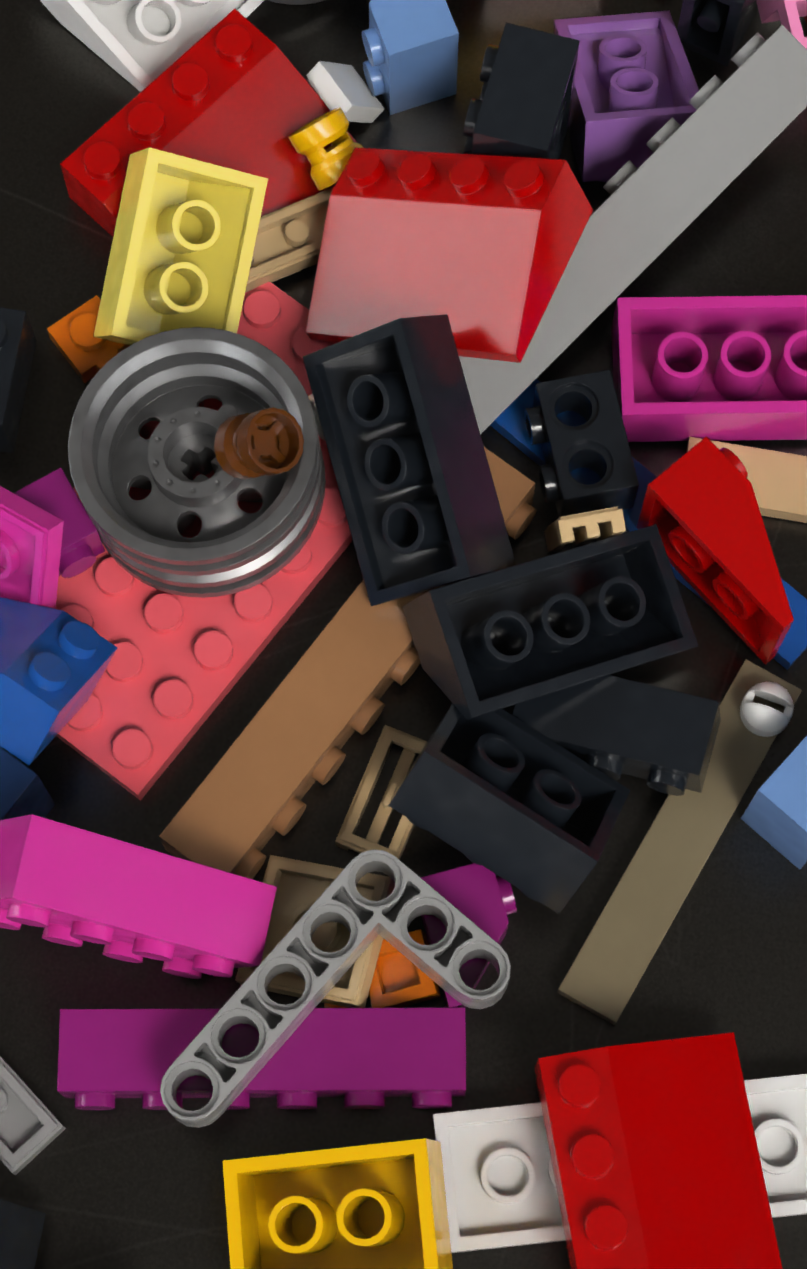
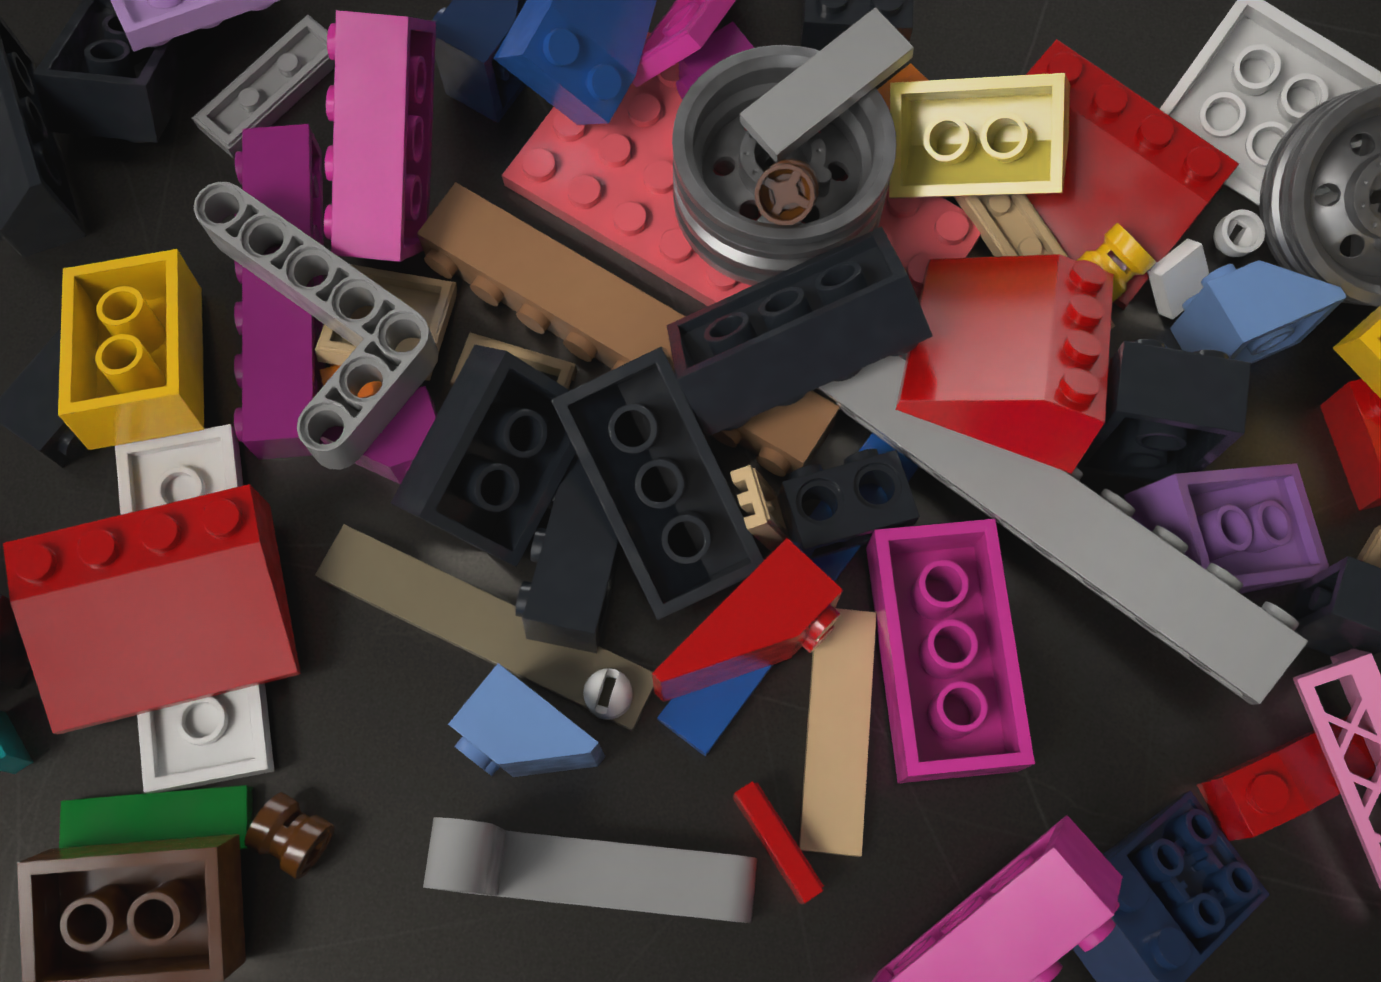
camera: 85 degrees right, 0 degrees up
none -> light grey tile [739,7,914,162]
none -> white hinge [1213,209,1265,257]

